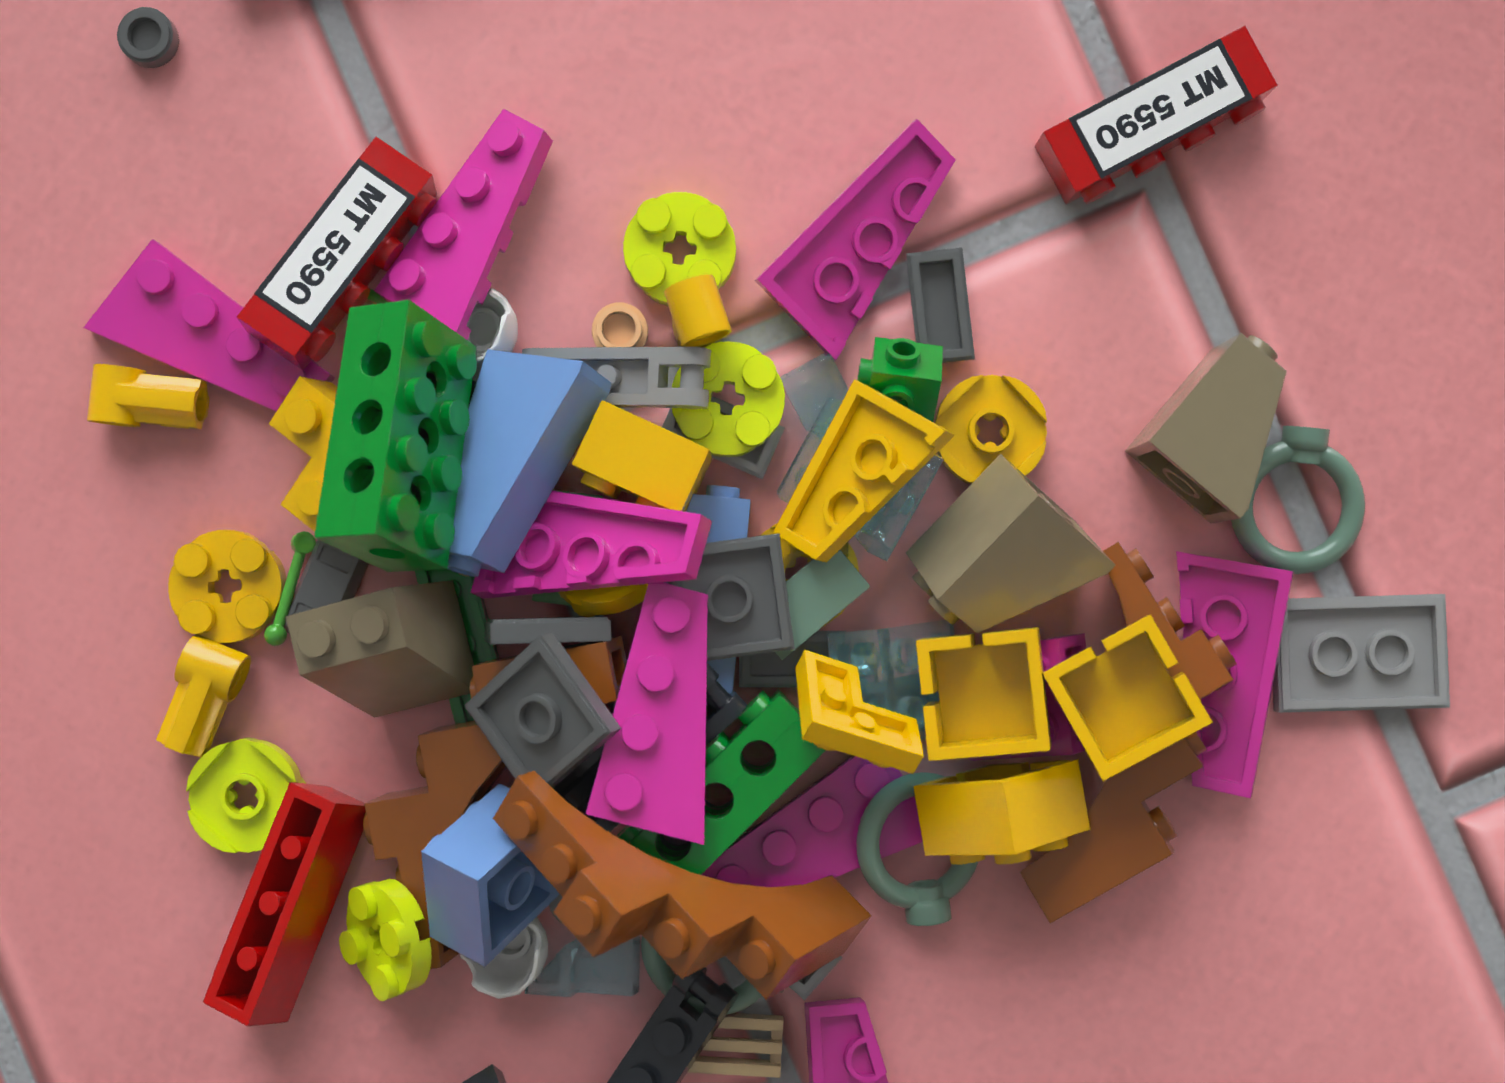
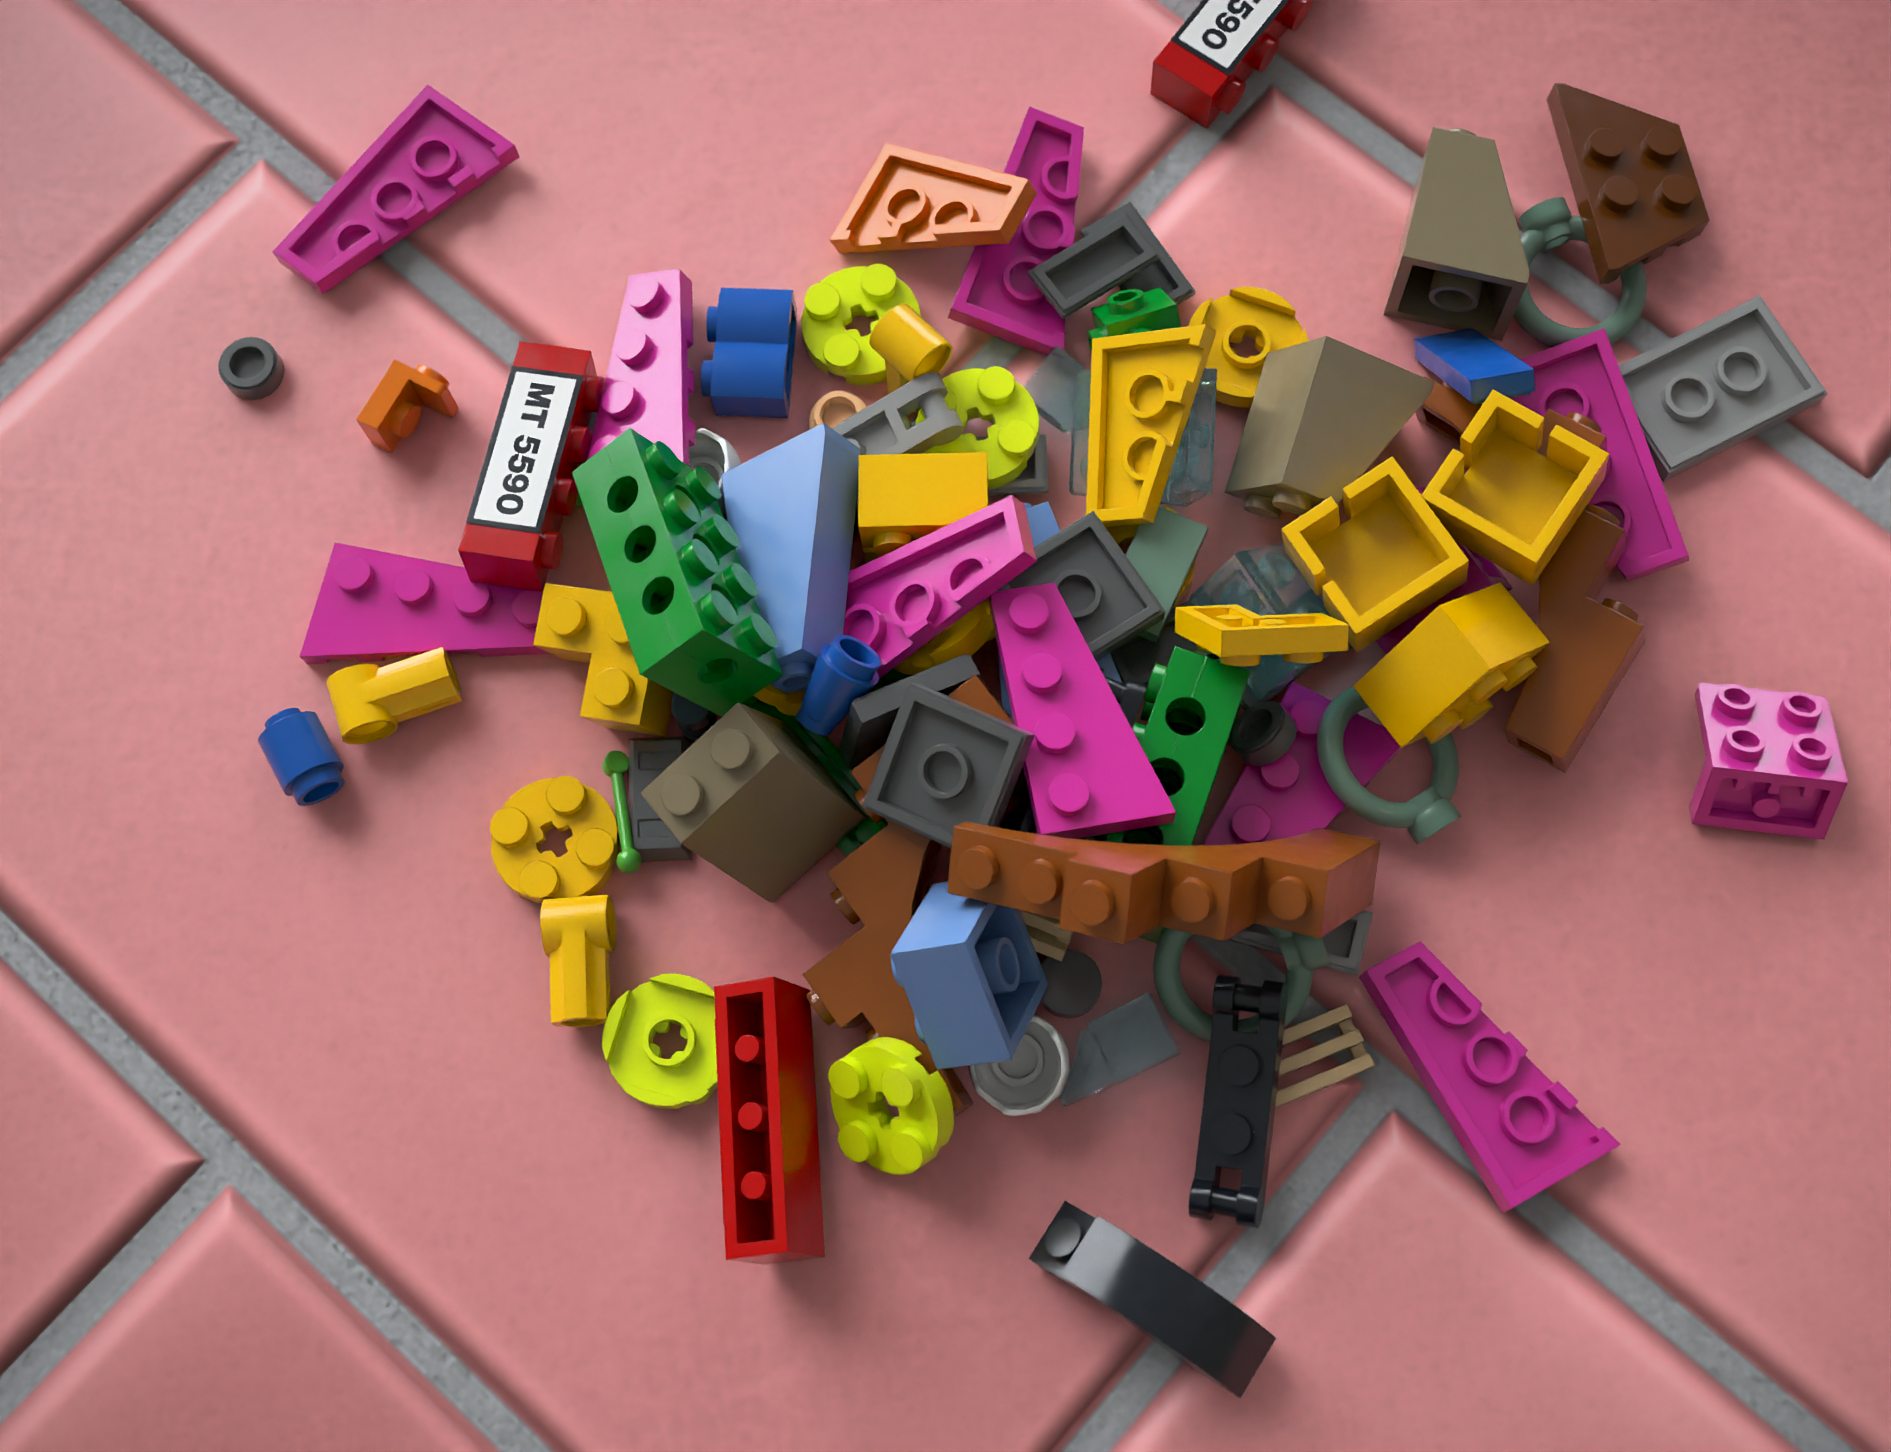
camera: 25 degrees left, 15 degrees down
none -> blue brick [258,708,345,806]
none -> orange bracket [356,359,459,454]
none -> blue brick [701,287,797,418]
none -> blue cone [797,635,881,736]
none -> orange wing [830,143,1037,253]
none -> dark grey tile [1028,213,1161,319]
none -> dark grey tile [1230,701,1297,767]
none -> blue tile [1414,328,1535,404]
none -> reddish brown wing [1546,83,1710,284]
none -> dark pink bracket [1689,682,1848,840]

